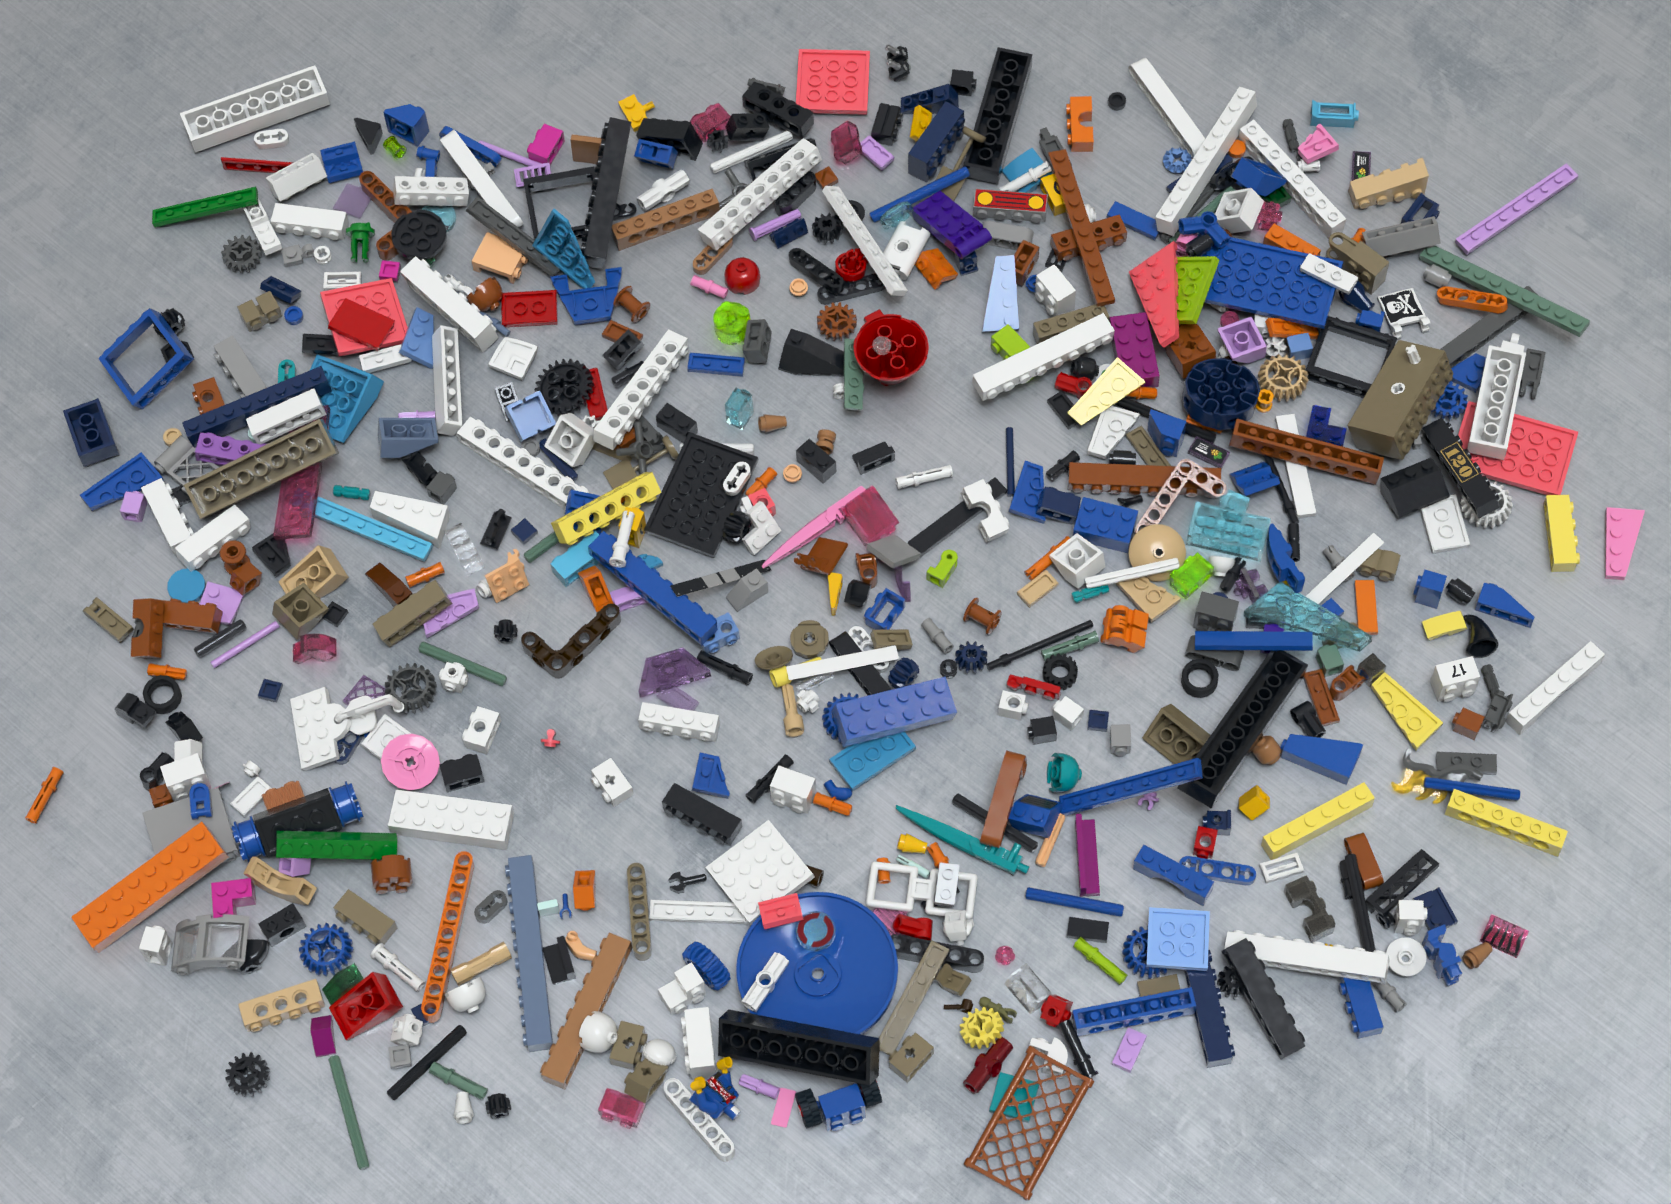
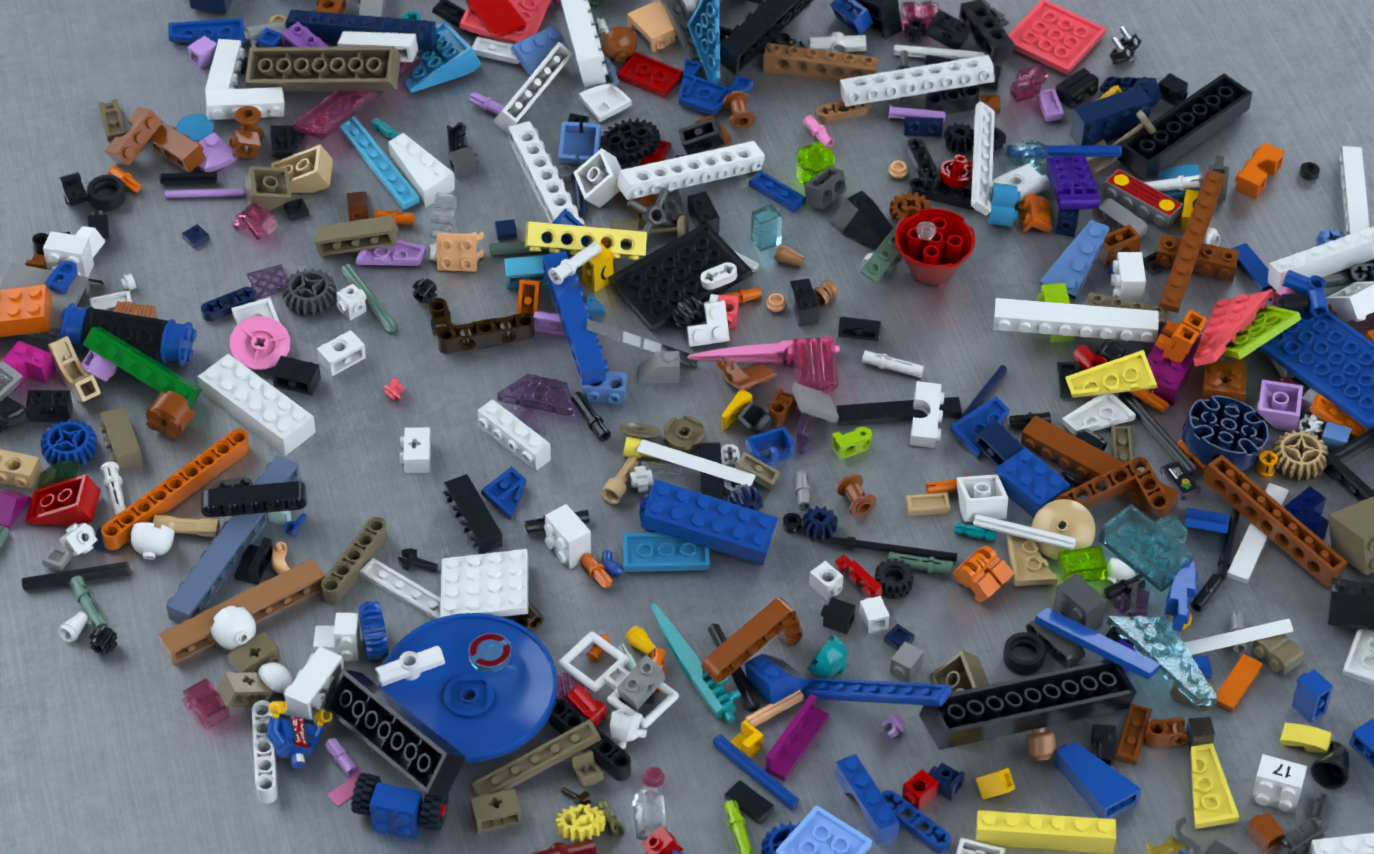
camera: 30 degrees right, 15 degrees down
white plate [290,687,404,771] -> none
sand blue slope [378,418,438,459] -> none
black hinge [480,509,512,550] -> none
orange slope [573,870,596,911] -> none
red cylinder [724,257,761,295] -> none
coral plate [758,893,803,929] -> none
blue slope [1147,409,1187,457] -> none
sand green brick [1316,644,1344,677] -> none
black brick [1446,578,1475,605] -> none
none -> black beam [201,481,307,518]
none -> blue plate [257,28,281,47]
none -> yellow panel [730,720,764,758]
none -> dark azure brick [988,183,1021,227]
none -> orange hips [1155,309,1208,363]

